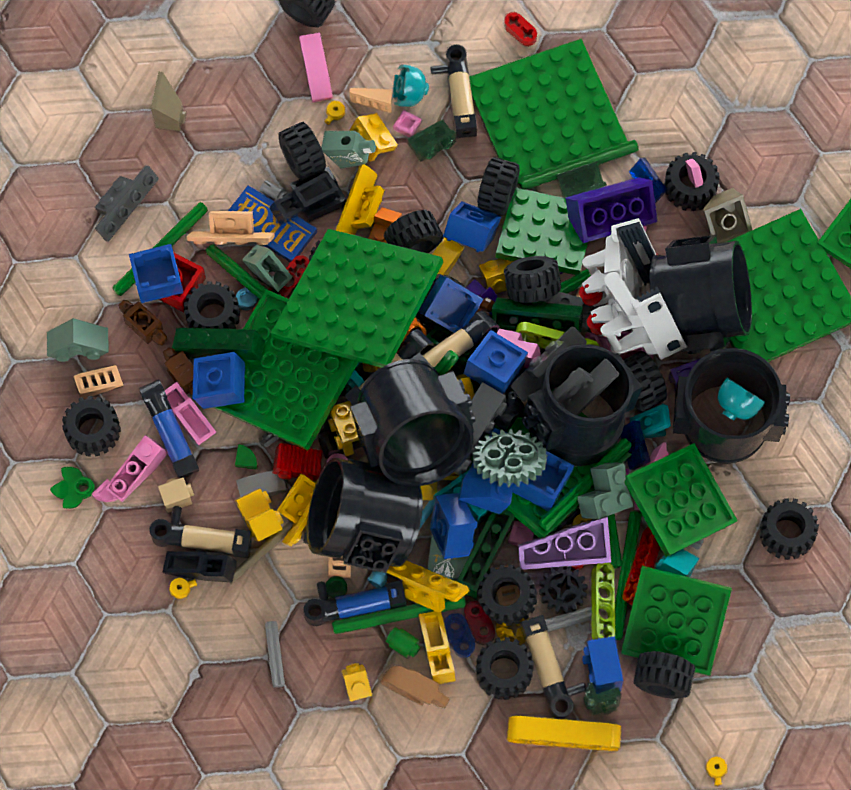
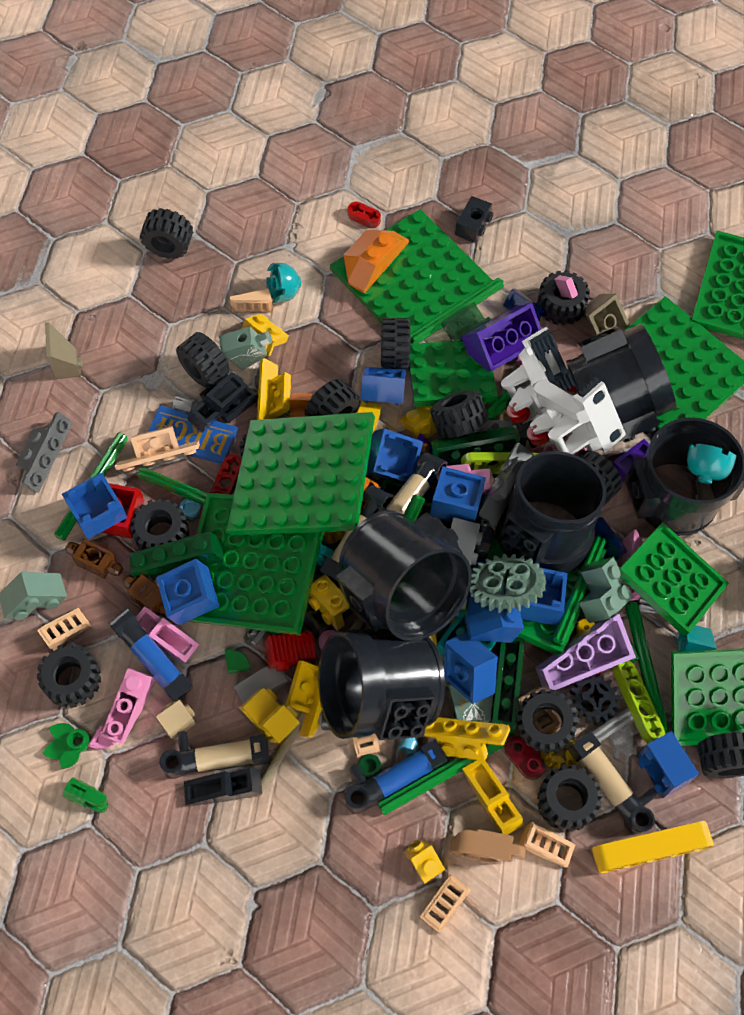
camera: 20 degrees left, 5 degrees down
yellow piece [169,578,197,599] -> none
sand green torso [243,245,292,292] -> none
light grey axle [265,621,285,688] -> none
bright pink slope [299,32,333,103] -> none
yellow piece [324,101,346,125] -> none
green brick [386,627,421,659] -> none
bright pink tile [393,110,422,138] -> none
clear green bracket [407,119,456,162] -> none
piece [430,44,477,139] -> none
clear blue plate [444,613,476,658] -> none
bright pink tile [508,521,534,546] -> none
dark grey bracket [552,359,619,416] -> none
clear green bracket [583,682,622,716] -> none
red beam [622,526,660,606] -> none
teal slope [630,404,671,440] -> none
none -> green hinge [63,777,108,813]
none -> orange wedge [344,229,409,293]
none -> light nougat slope [420,874,471,934]
none -> black brick [455,196,494,243]
none -> light nougat slope [518,822,575,868]

